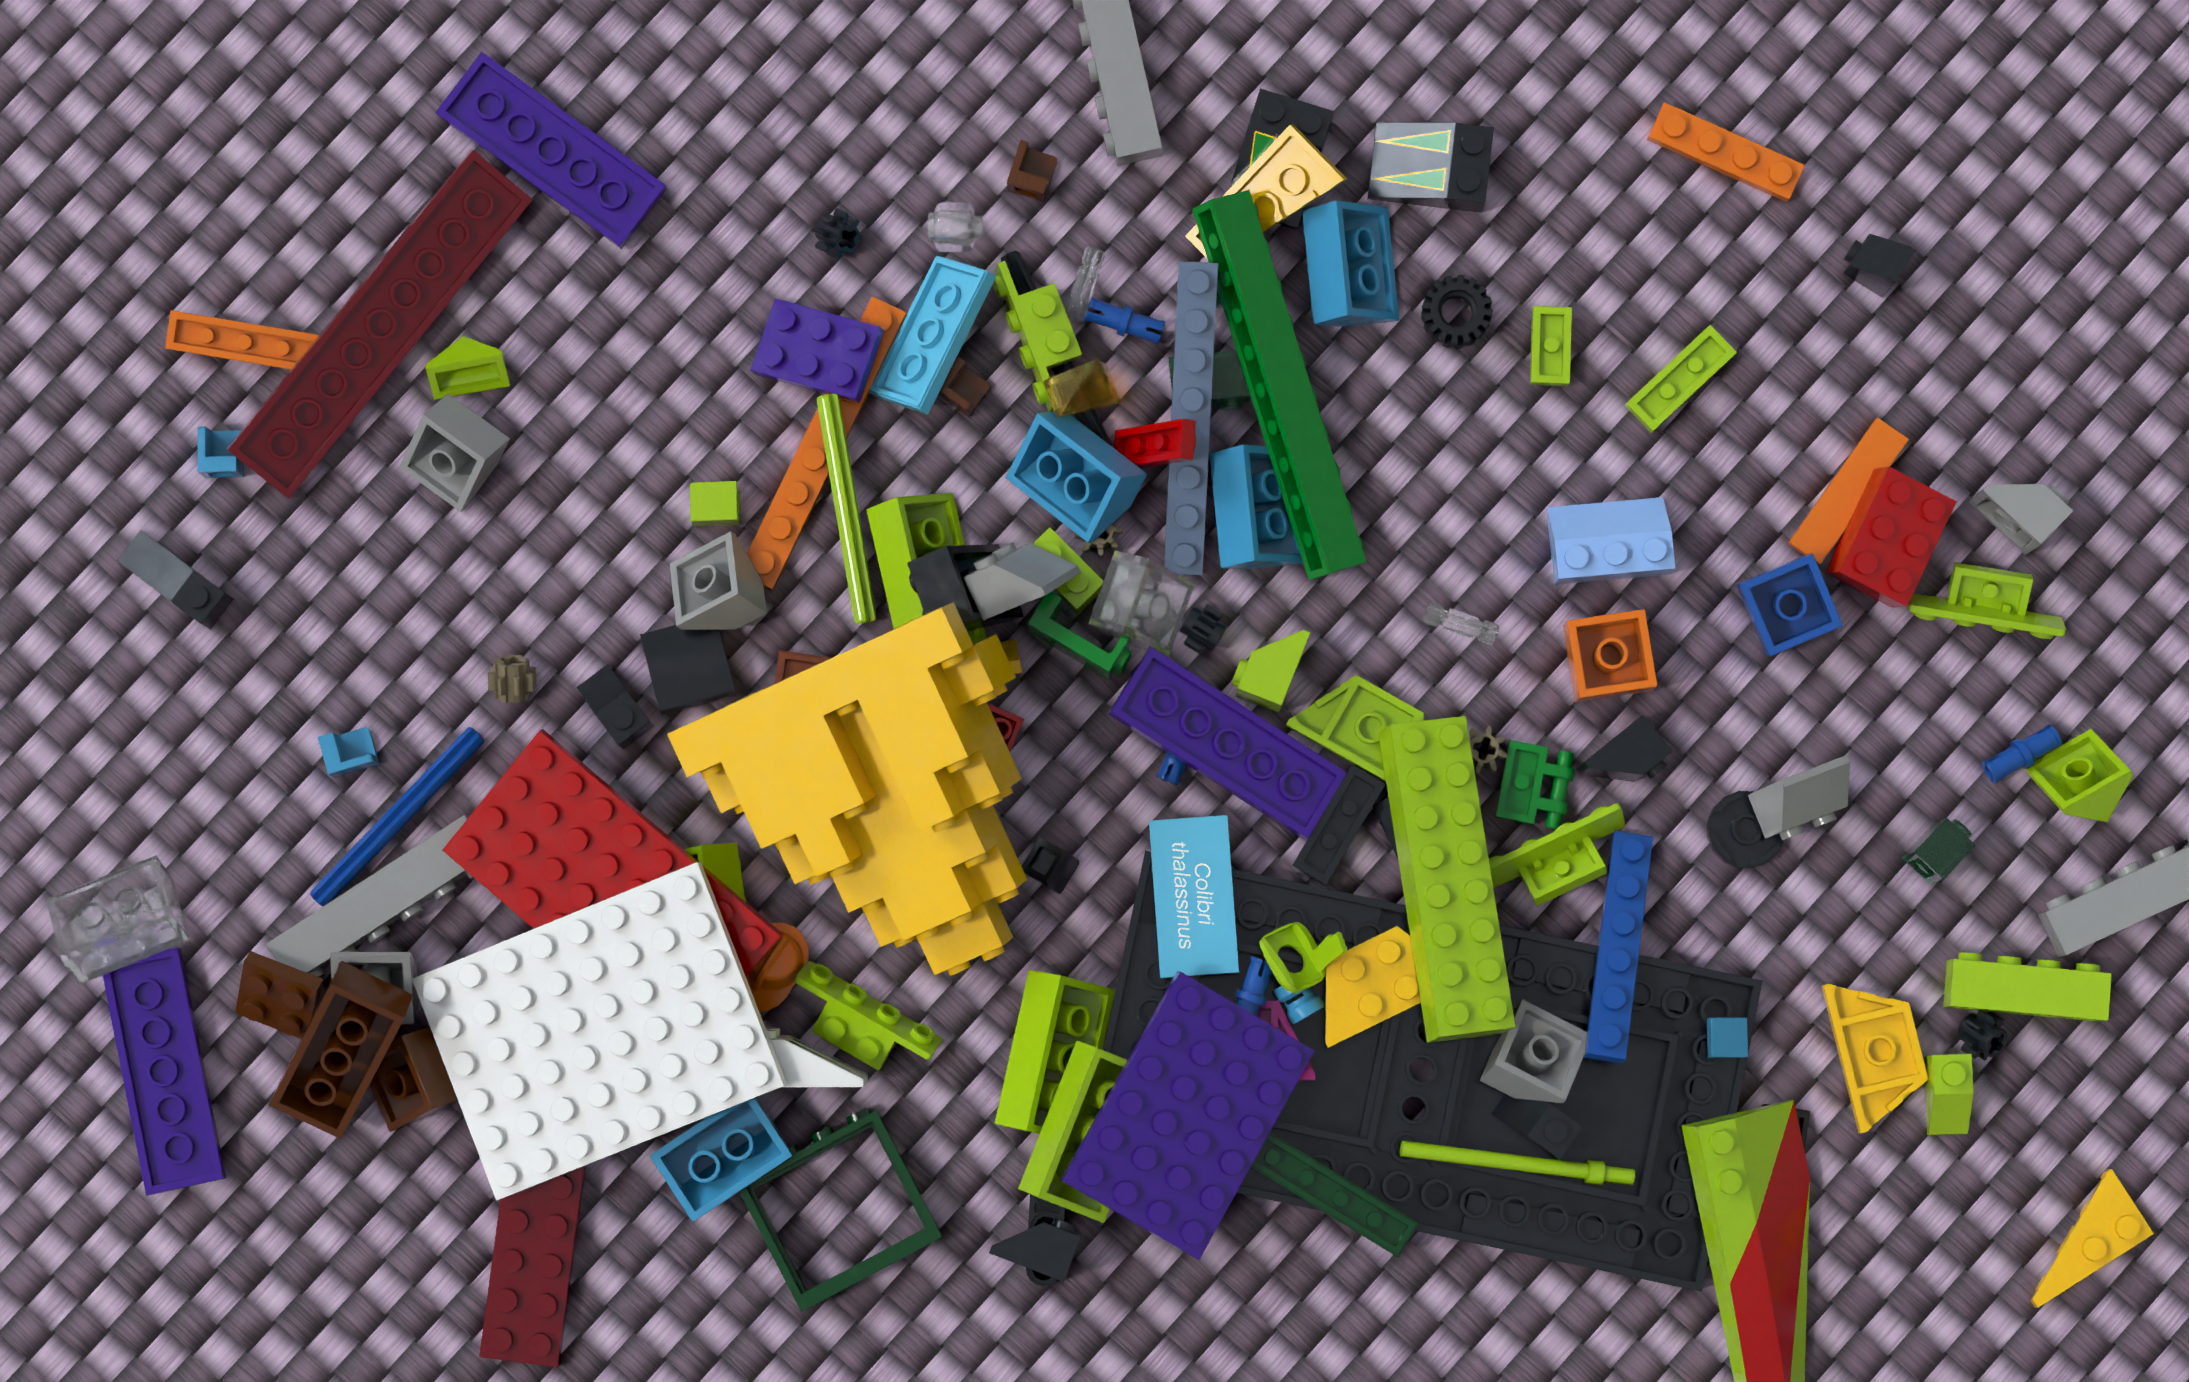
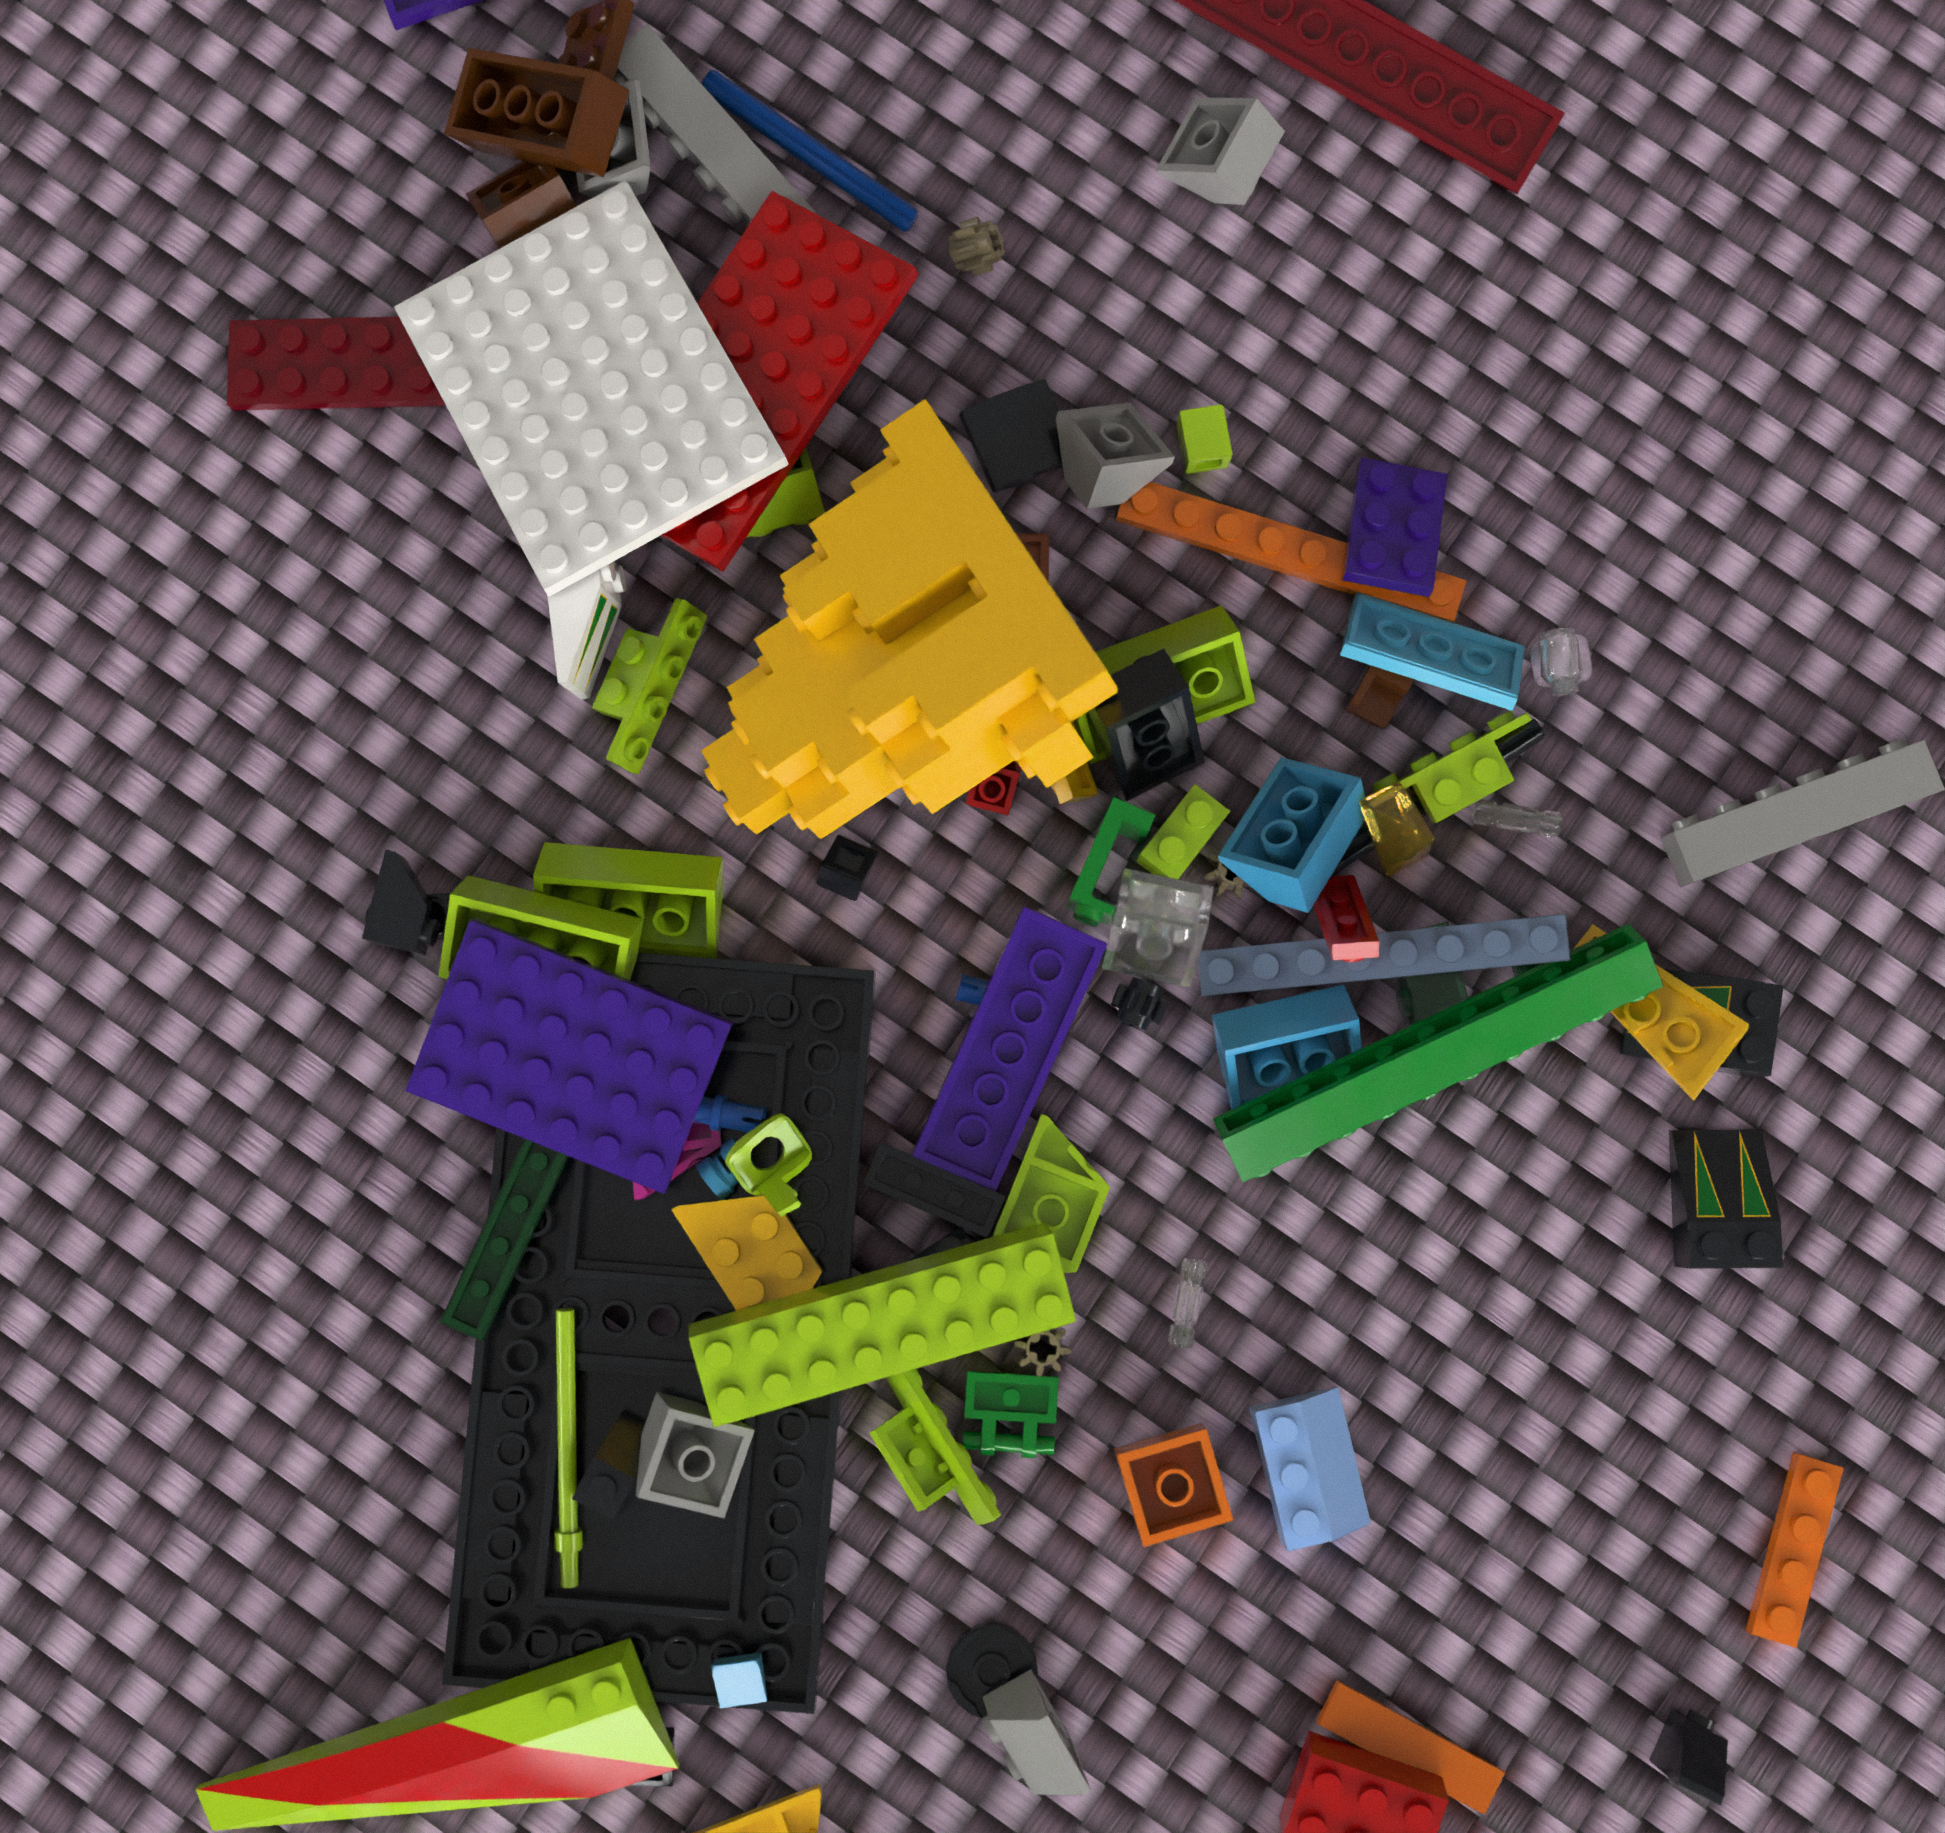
camera: 80 degrees right, 0 degrees up
dark azure panel [318,727,380,777] -> none
lime slope [425,336,510,400] -> none
dark purple plate [435,52,667,249] -> none
black slope [577,664,654,750] -> none
dark azure slope [649,1097,793,1222] -> none
dark green window [739,1107,944,1312] -> none
orange piece [746,923,809,1011] -> none
black gear [813,208,862,260] -> none
lime axle [817,394,876,624] -> none
light grey slope [963,543,1081,620] -> none
reddish brown panel [1007,140,1057,202] -> none
blue pin [1084,297,1165,345] -> none
medium azure tile [1149,815,1239,979] -> none
lime slope [1232,630,1310,713] -> none
dark azure slope [1302,200,1399,327] -> none
black tyre [1421,274,1493,349] -> none
lime plate [1530,306,1572,386] -> none
black slope [1576,715,1672,782] -> none
blue plate [1584,830,1653,1064] -> none
lime plate [1625,325,1737,433] -> none
blue brick [1736,553,1843,656] -> none

